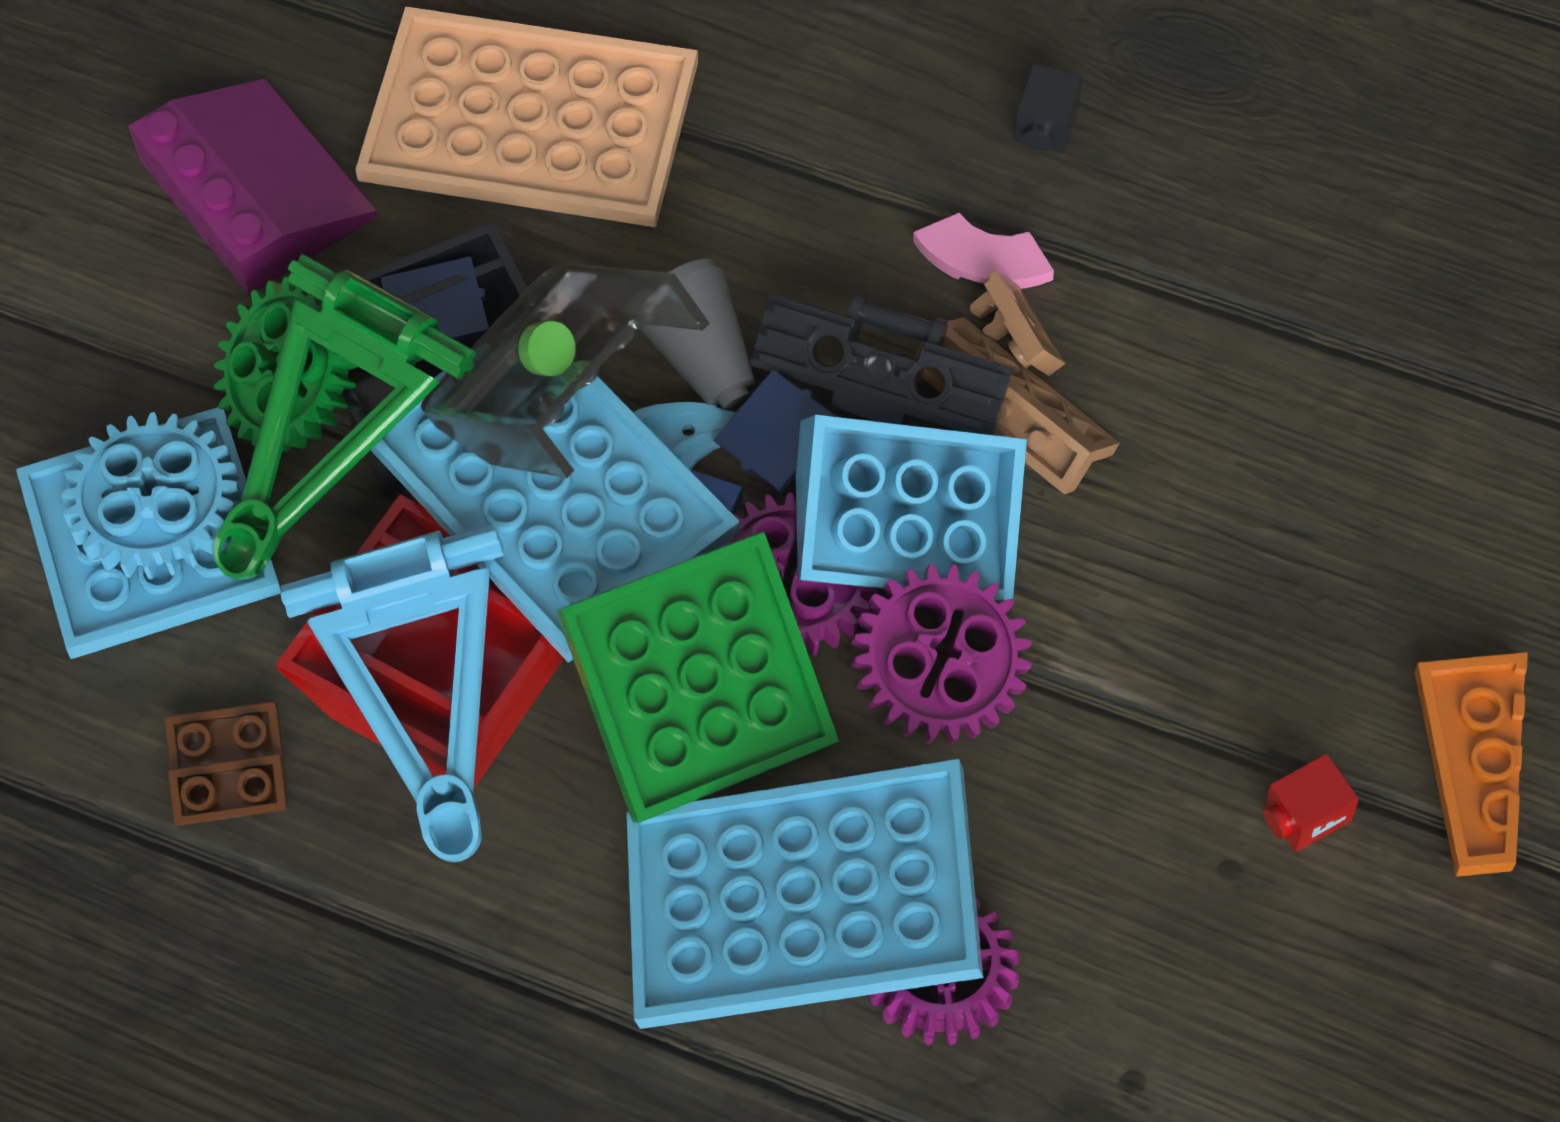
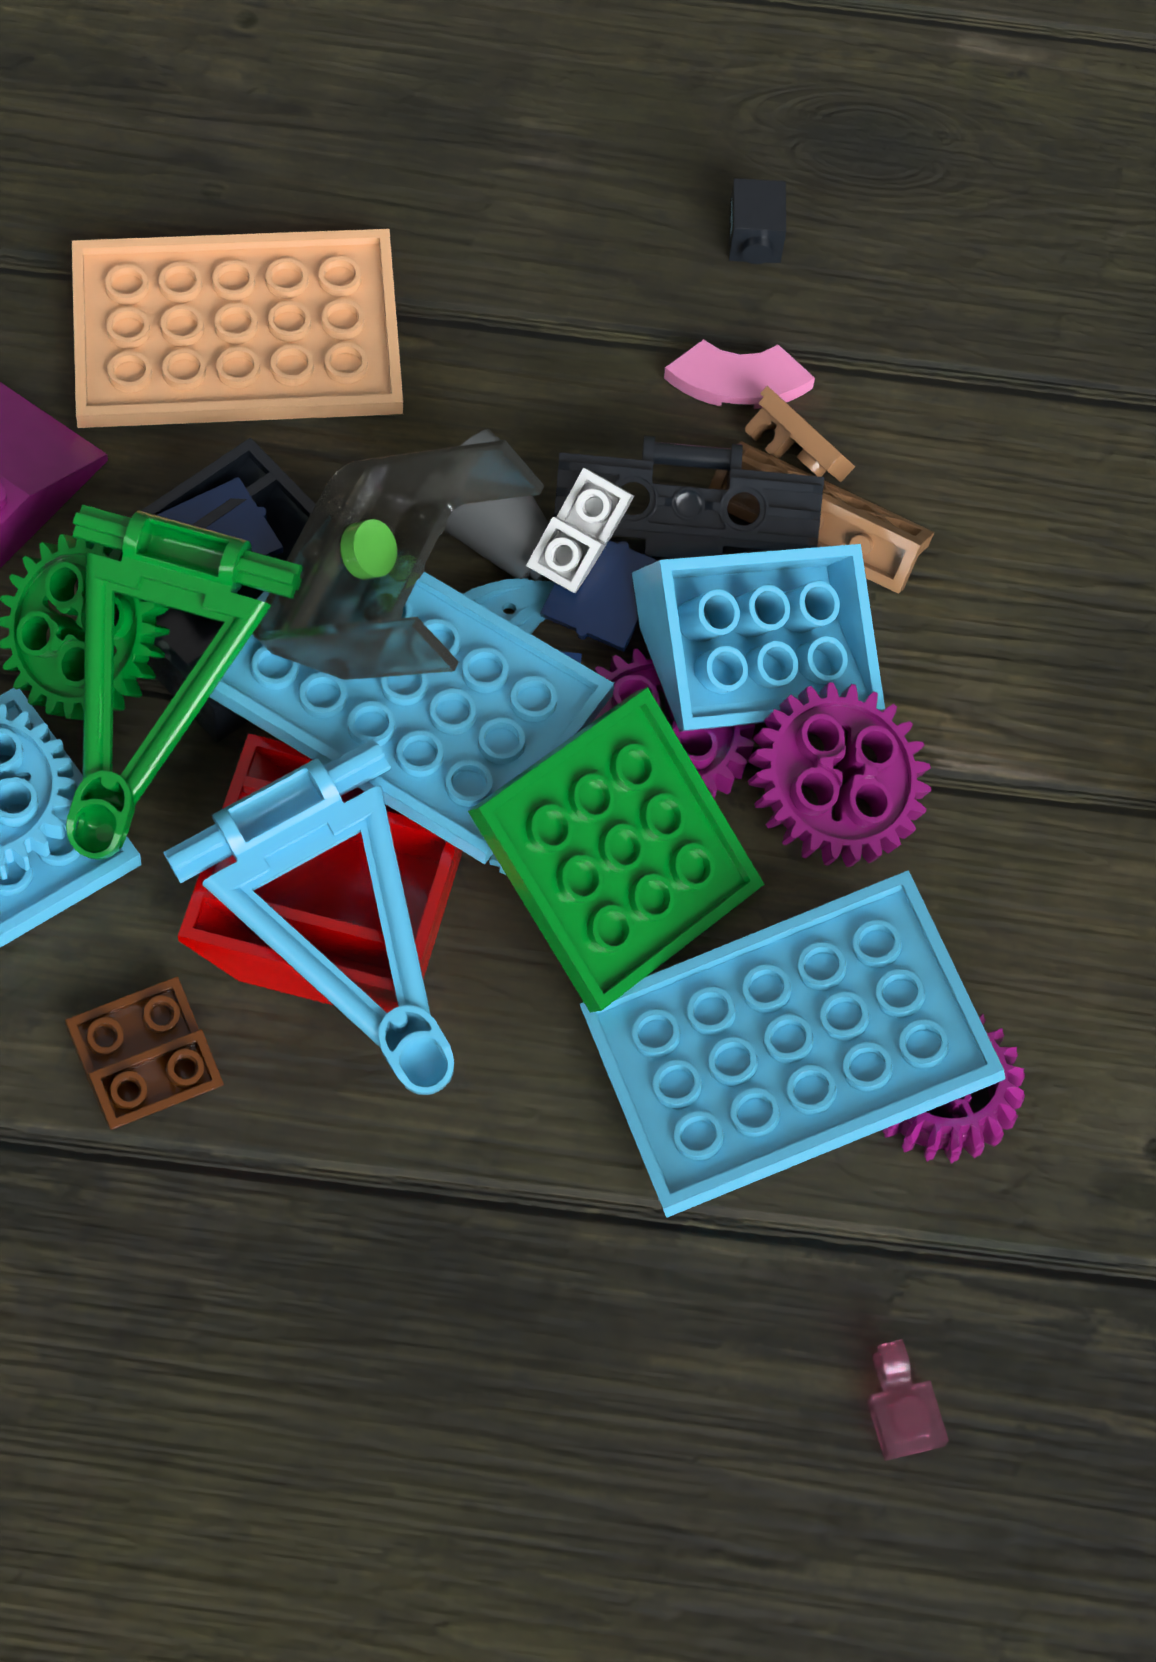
camera: 25 degrees left, 0 degrees up
none -> white slope [526,468,634,593]

